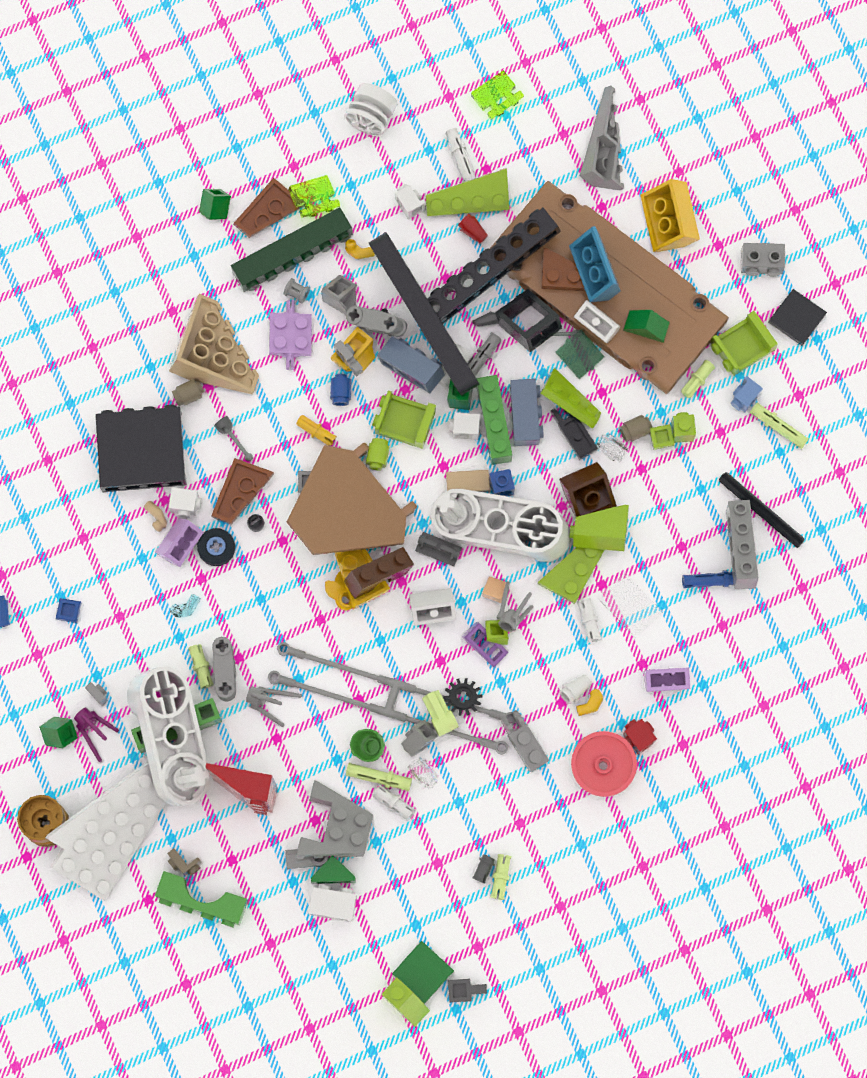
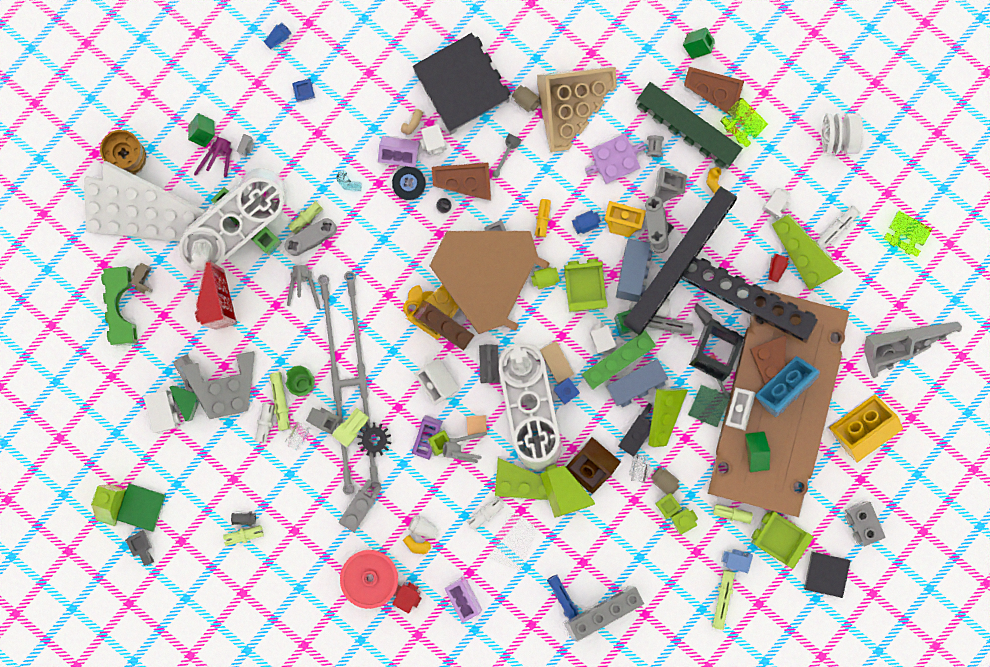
camera: 70 degrees right, 10 degrees up
light grey plate [334,340,363,377] -> none
black axle [719,472,805,548] -> none

